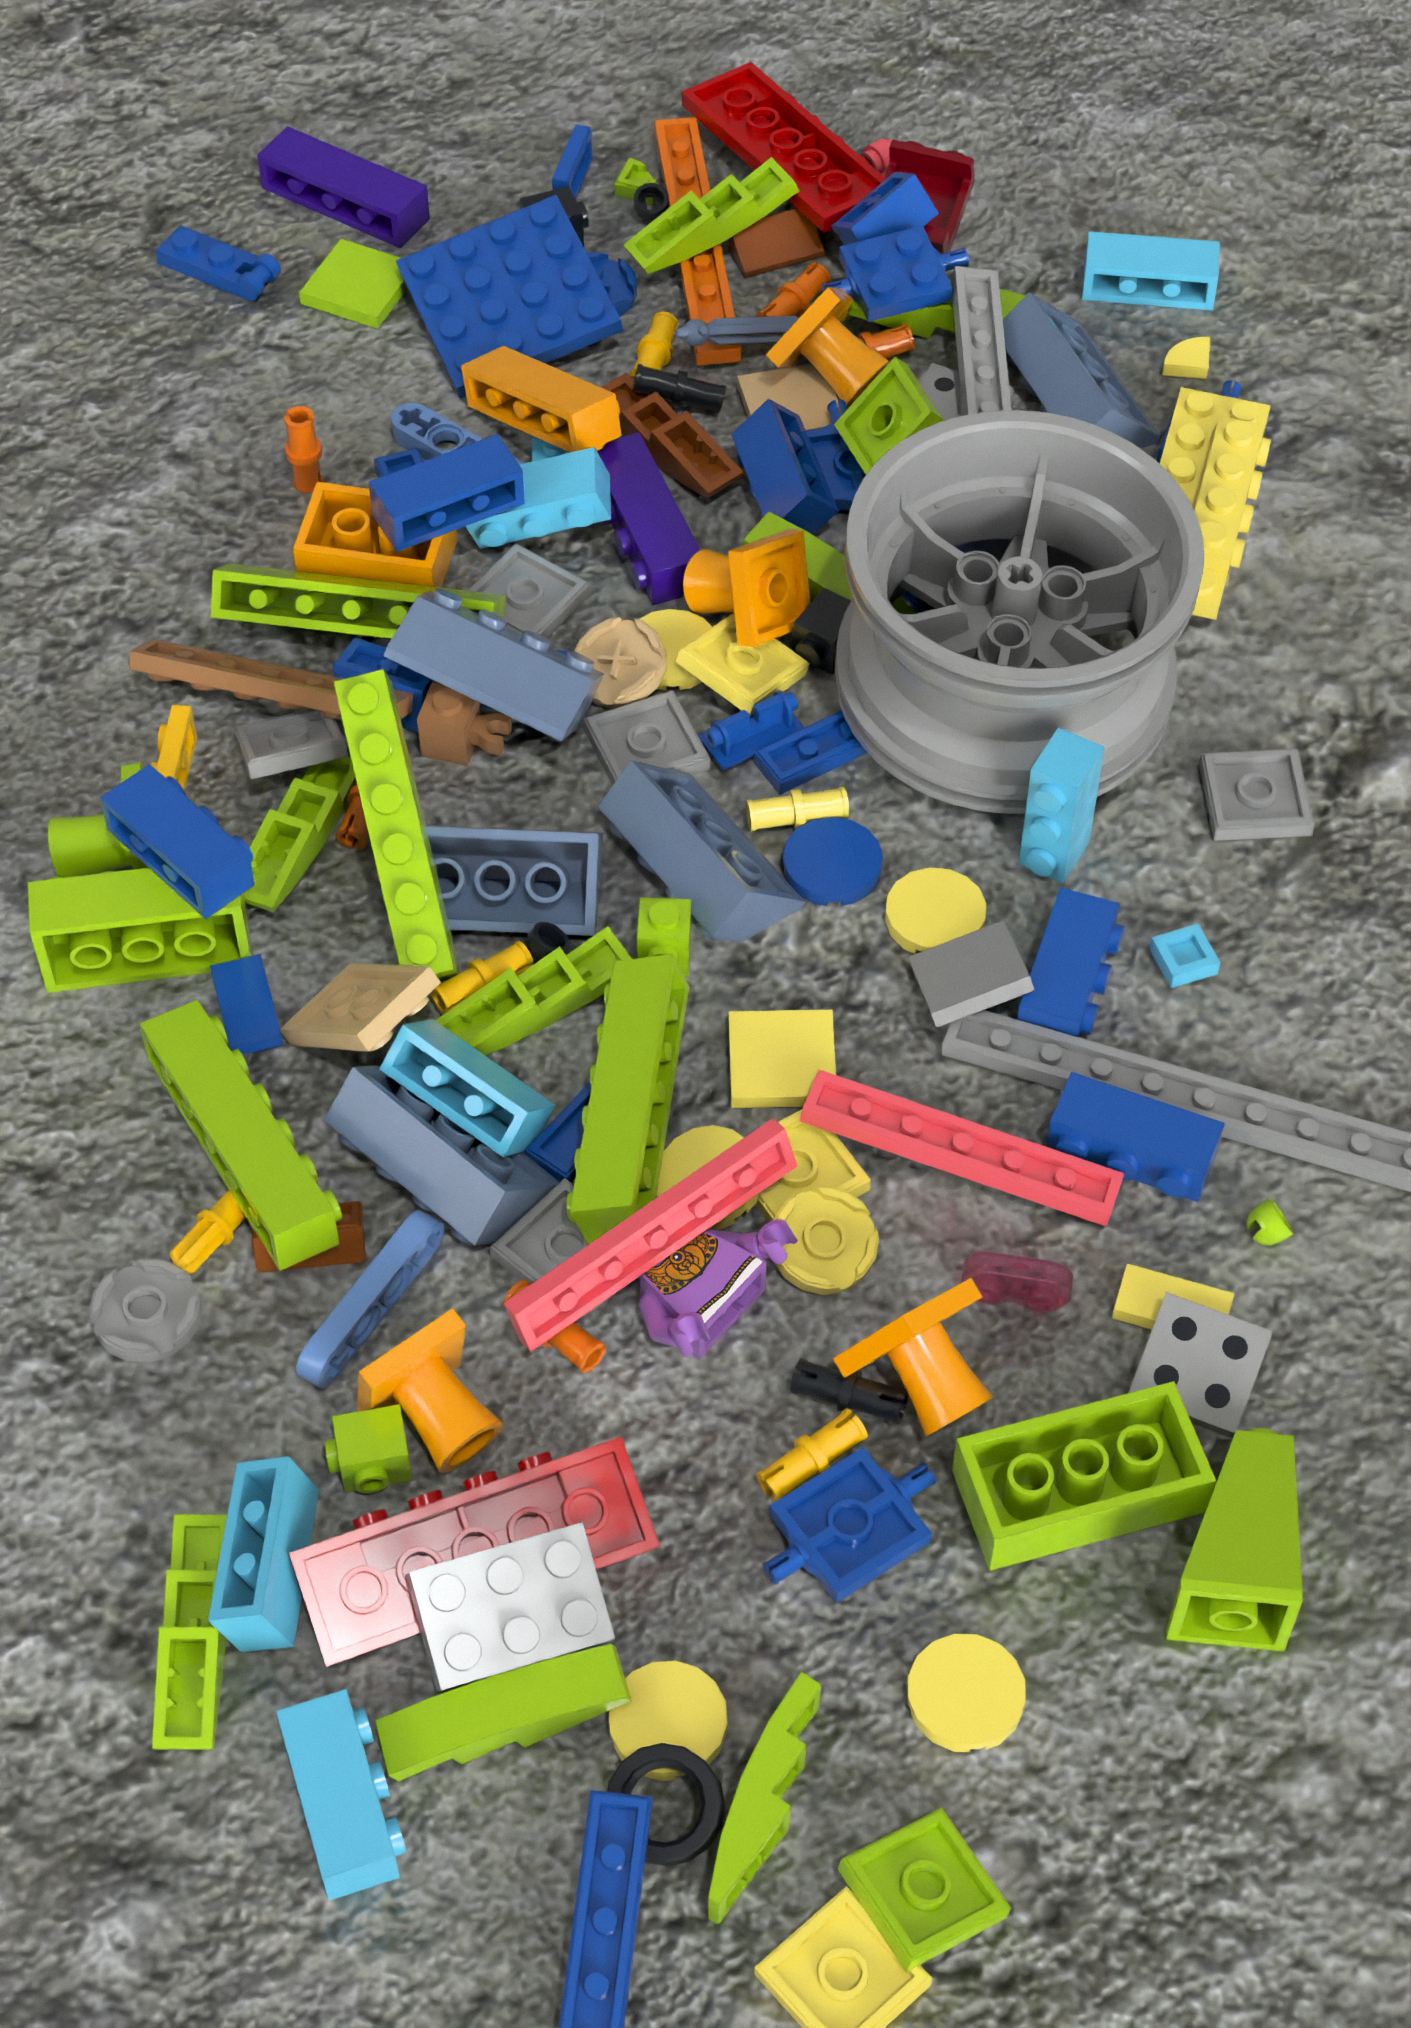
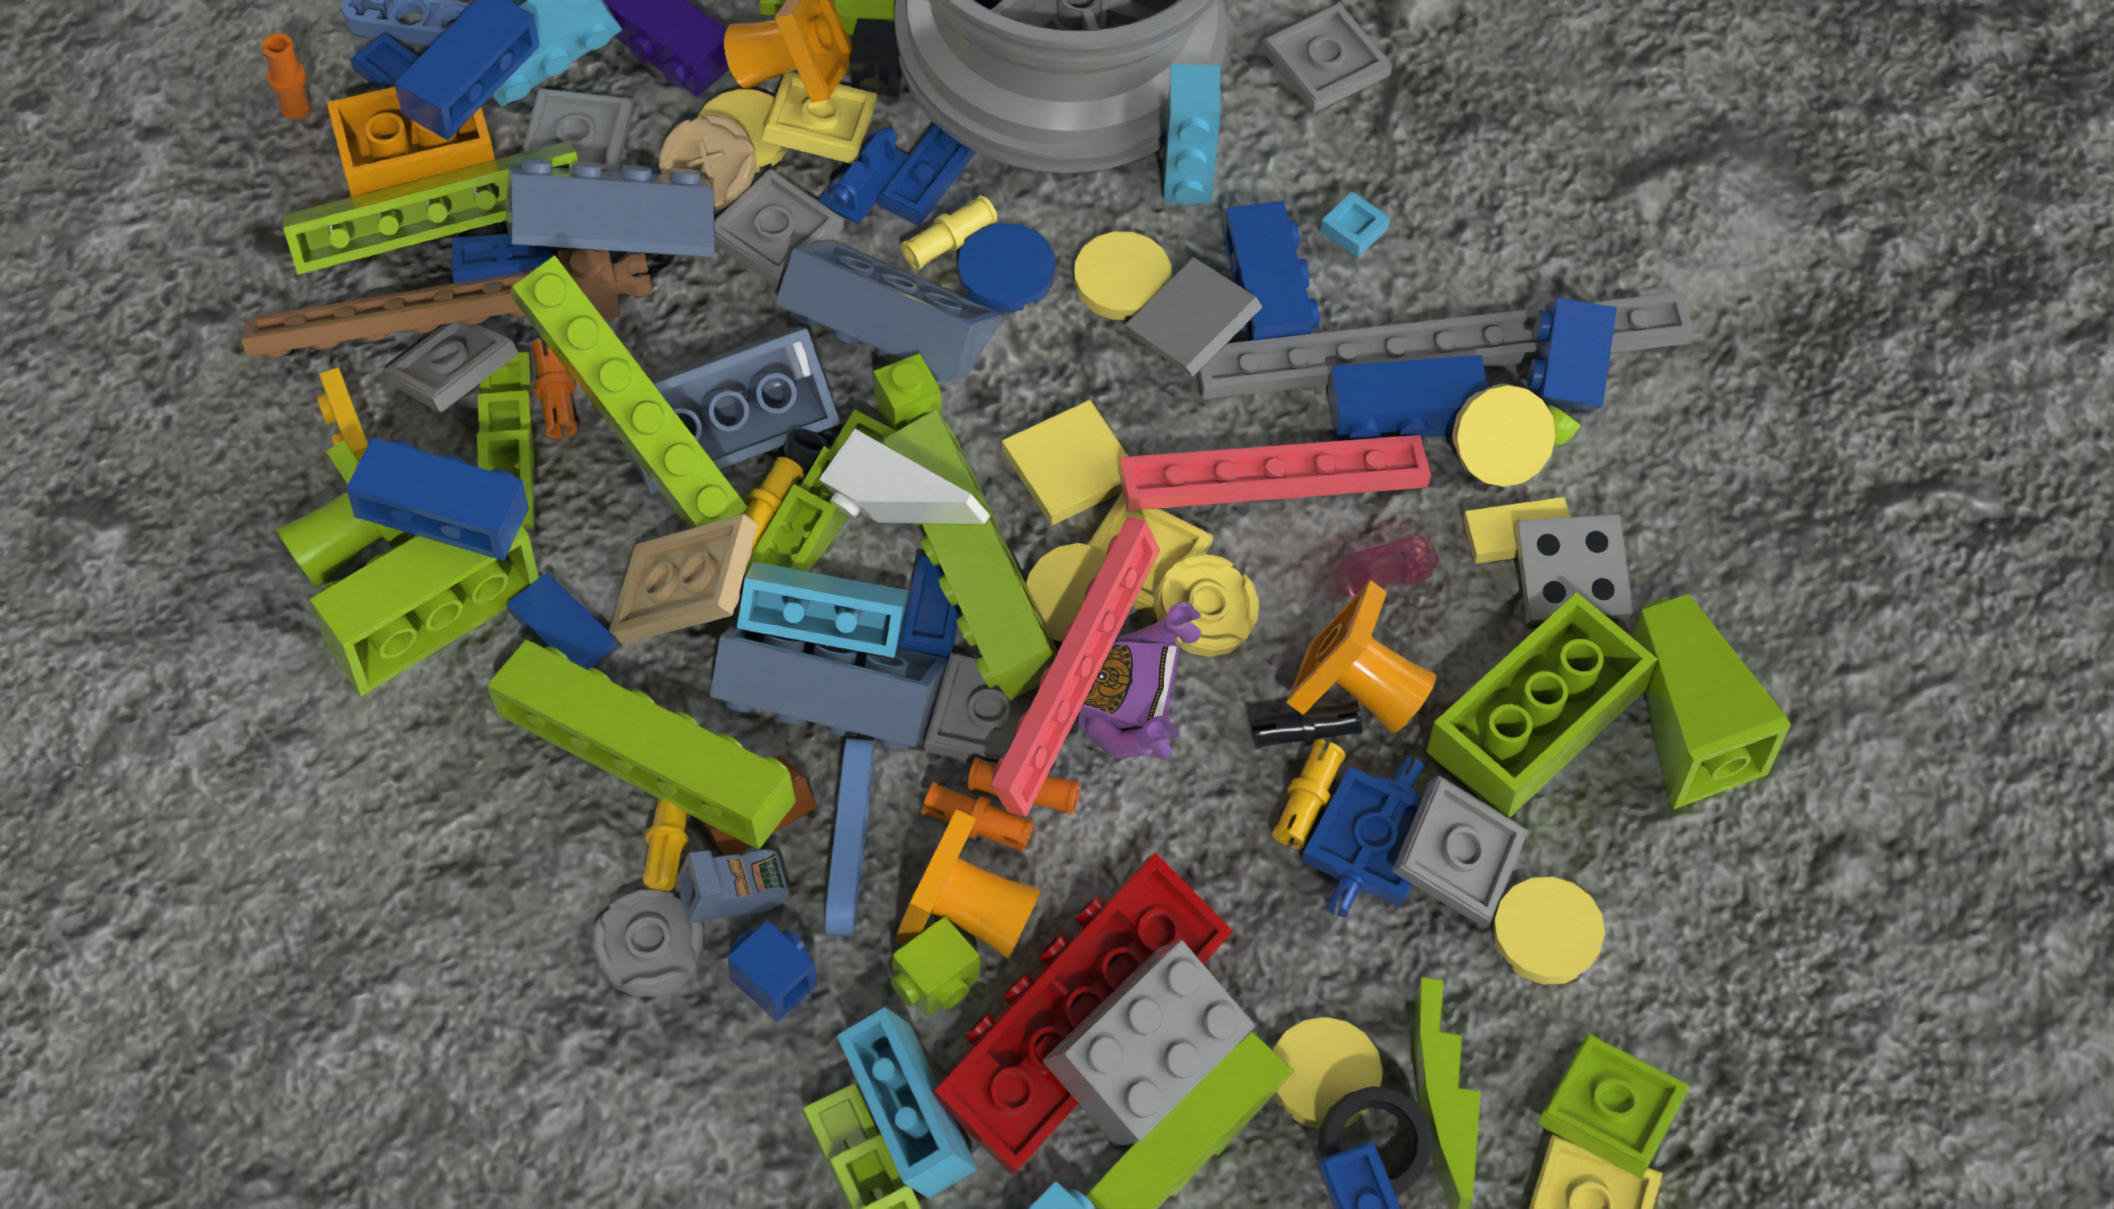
camera: 30 degrees left, 5 degrees up
none -> sand blue leg [676,850,790,923]
none -> blue brick [727,920,817,1023]
none -> white slope [819,429,990,524]
none -> orange pin [921,782,1035,854]
none -> light grey tile [1392,776,1528,926]
none -> light yellow tile [1452,383,1556,487]
none -> blue brick [1527,297,1617,413]

